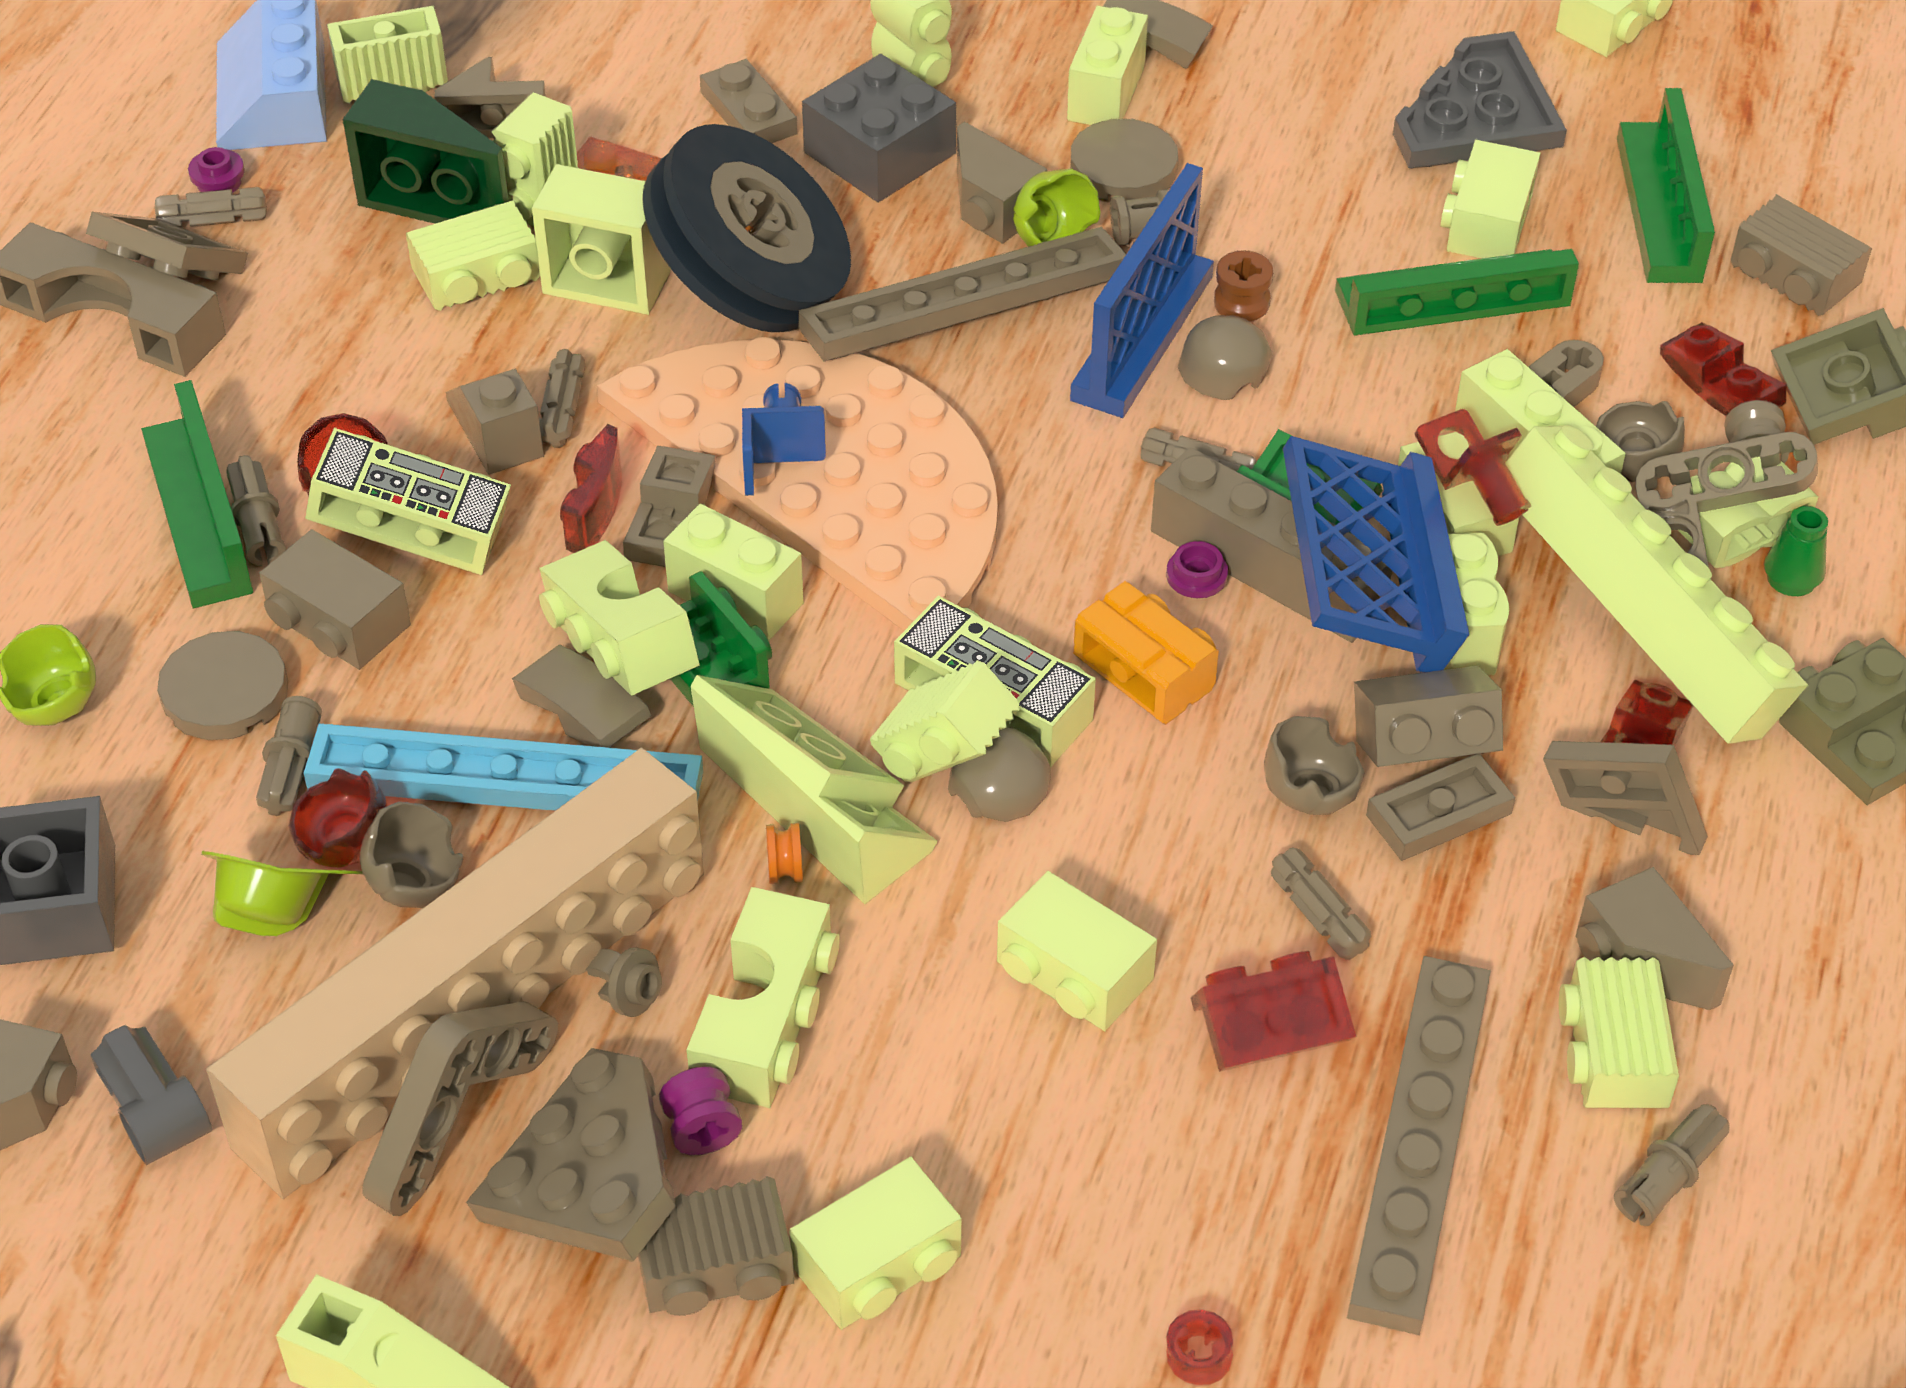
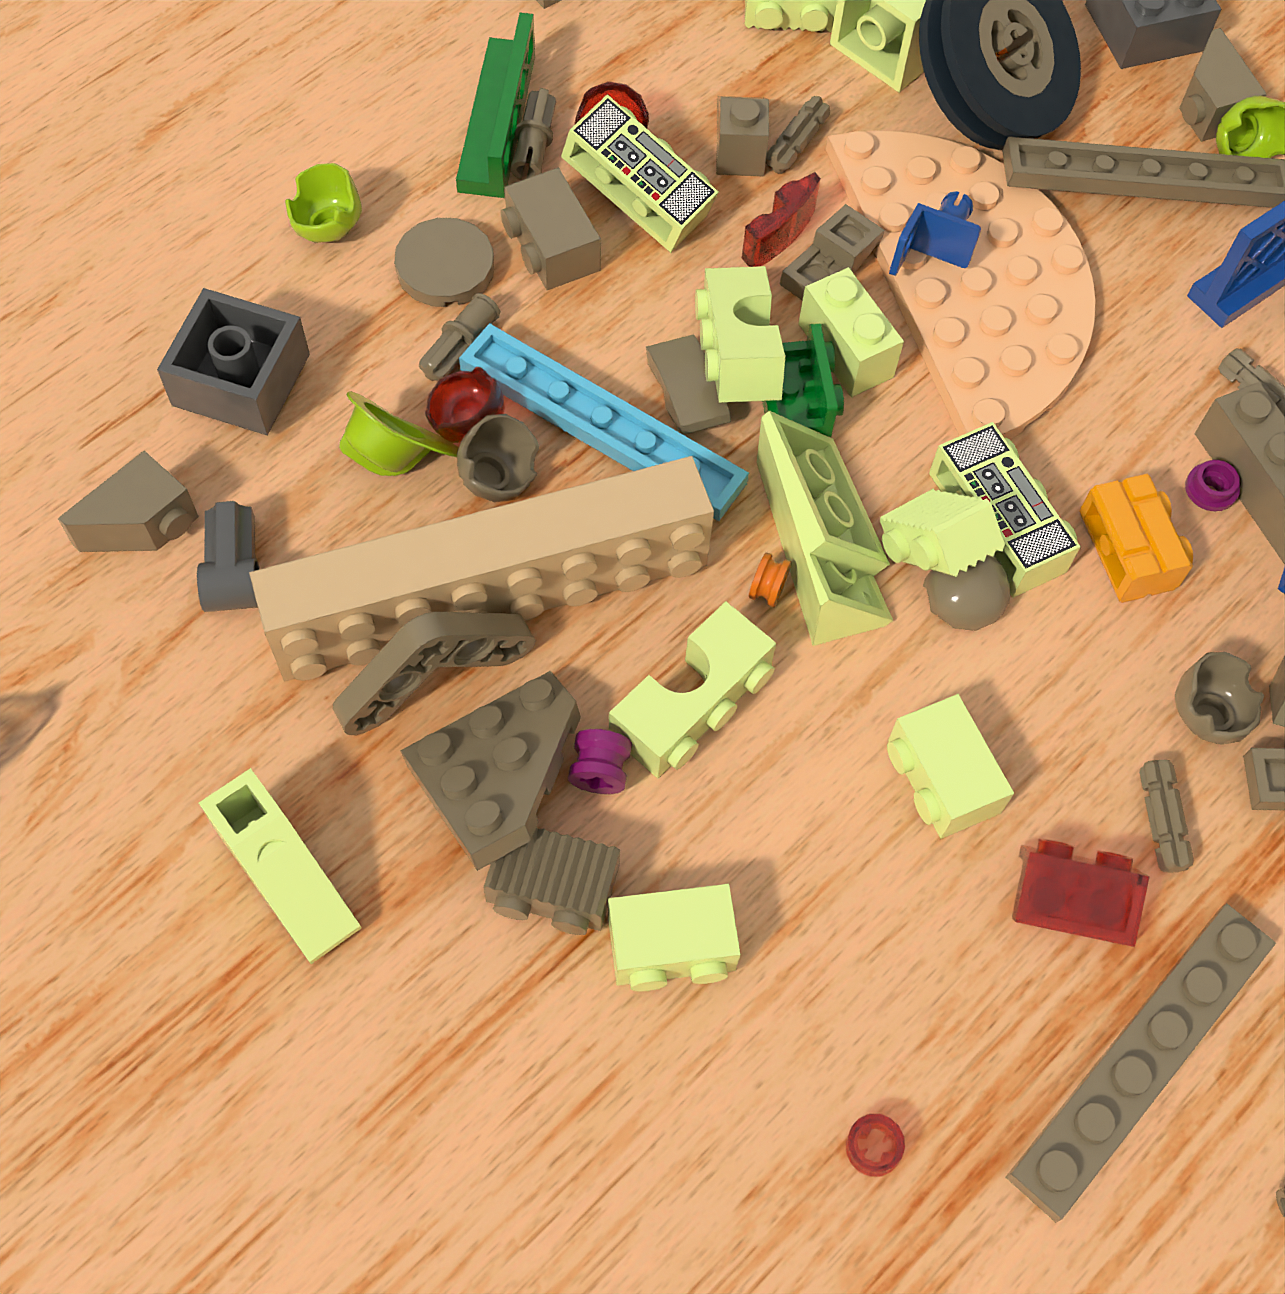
camera: 25 degrees right, 15 degrees up
dark tan plate [586,947,662,1017] -> none

